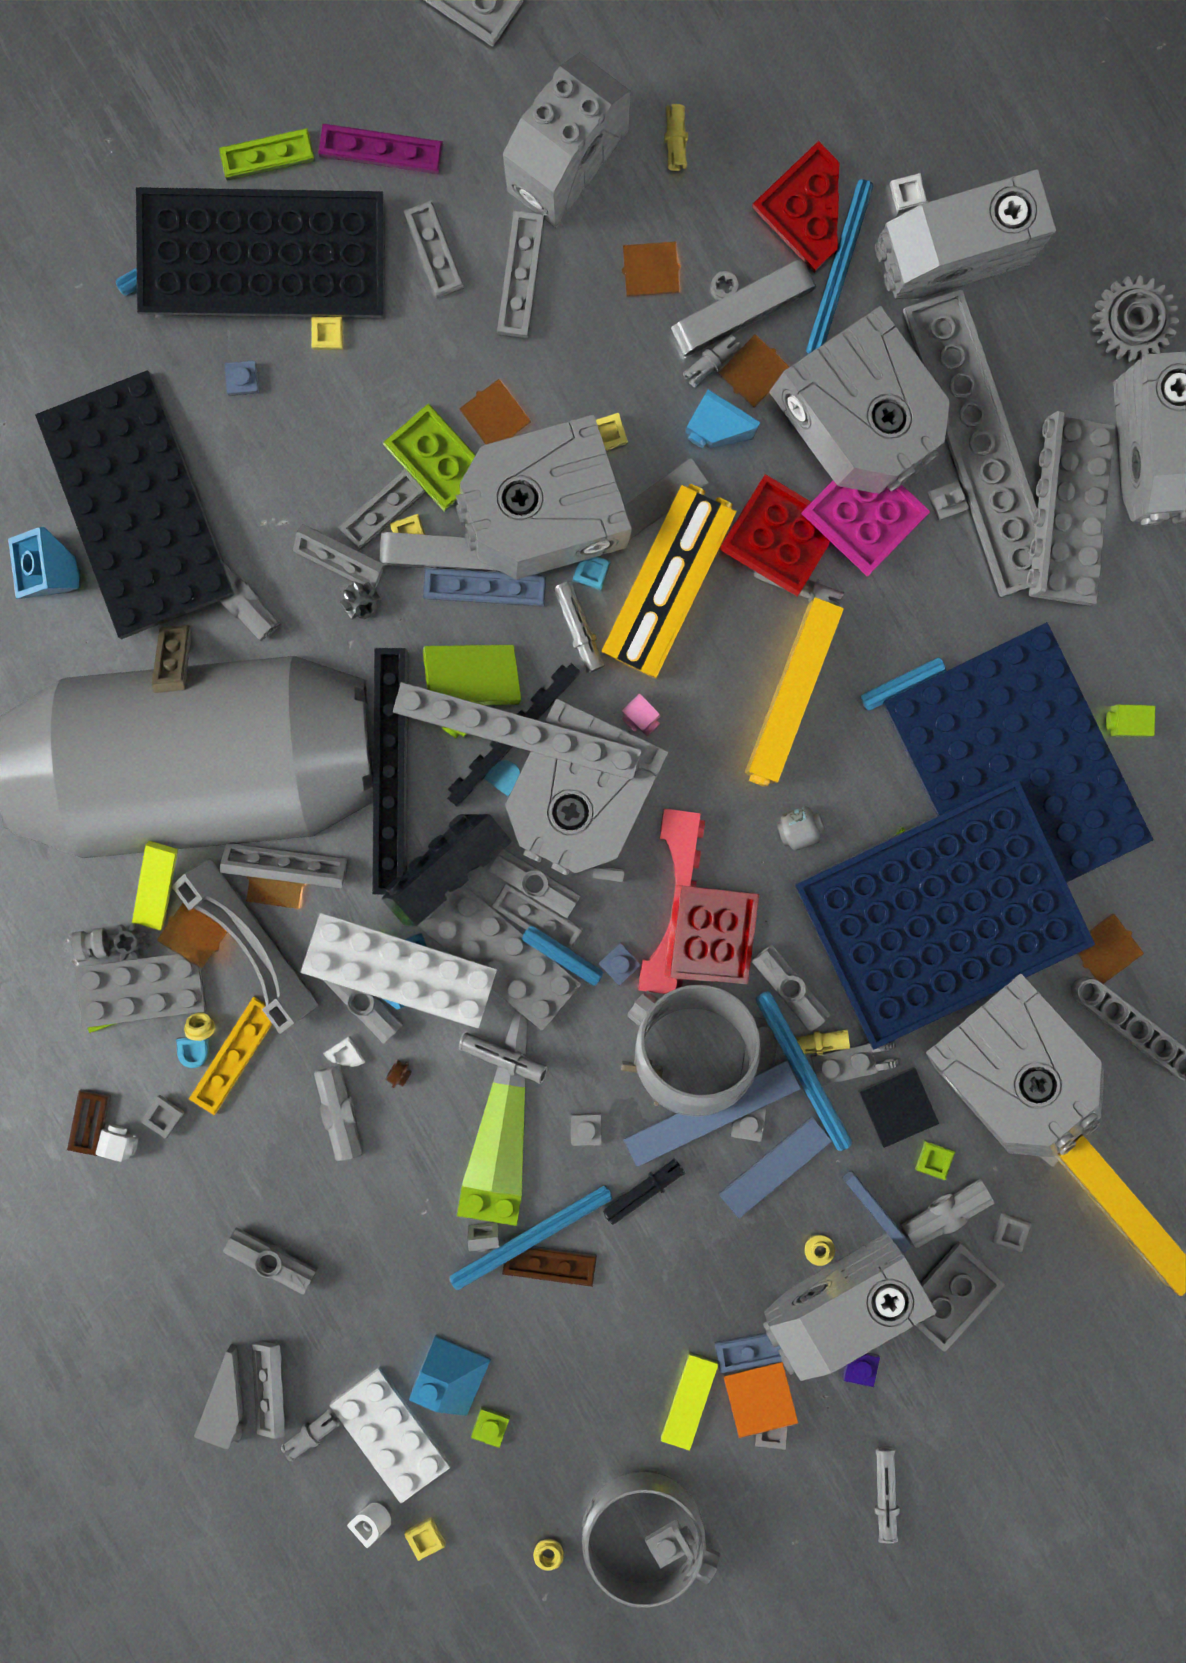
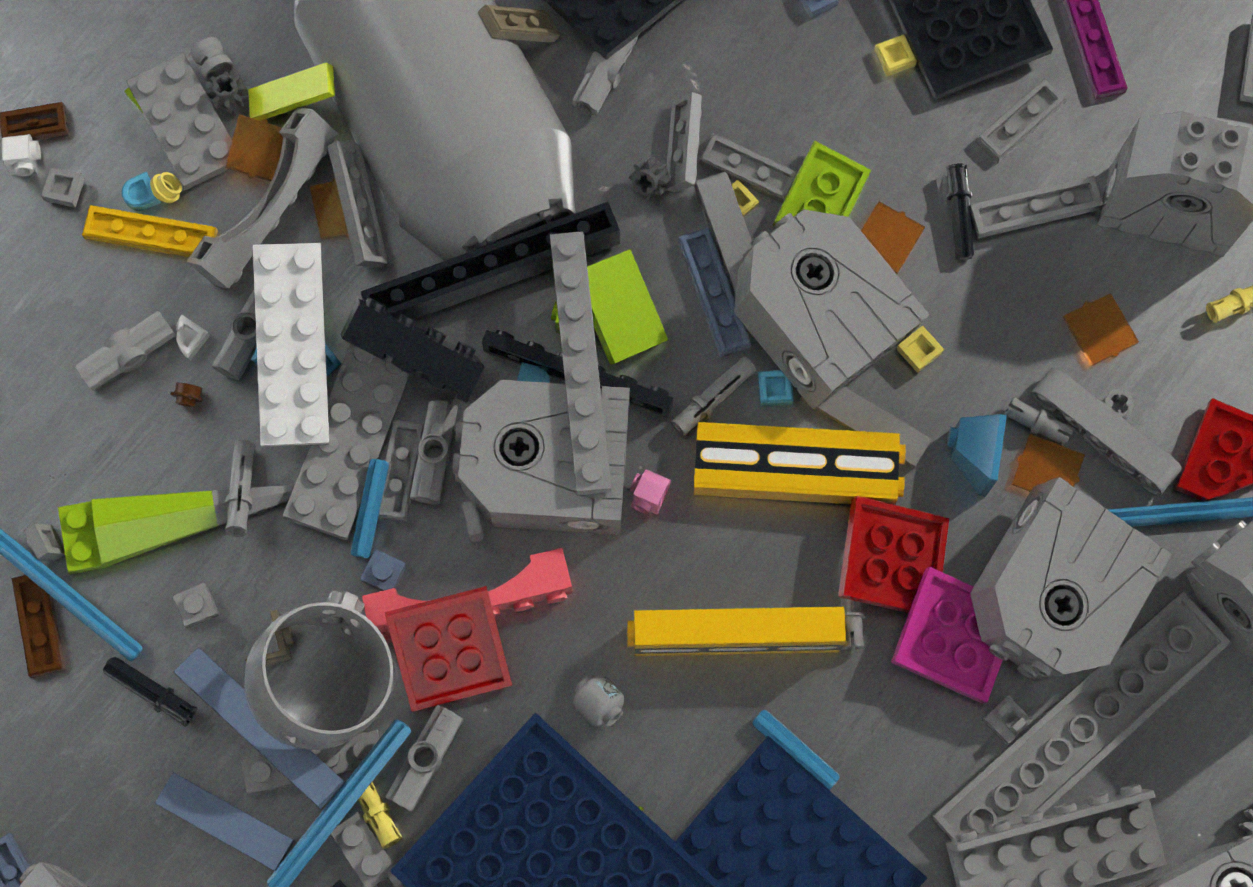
camera: 65 degrees right, 15 degrees down
none -> black axle [946,163,974,260]

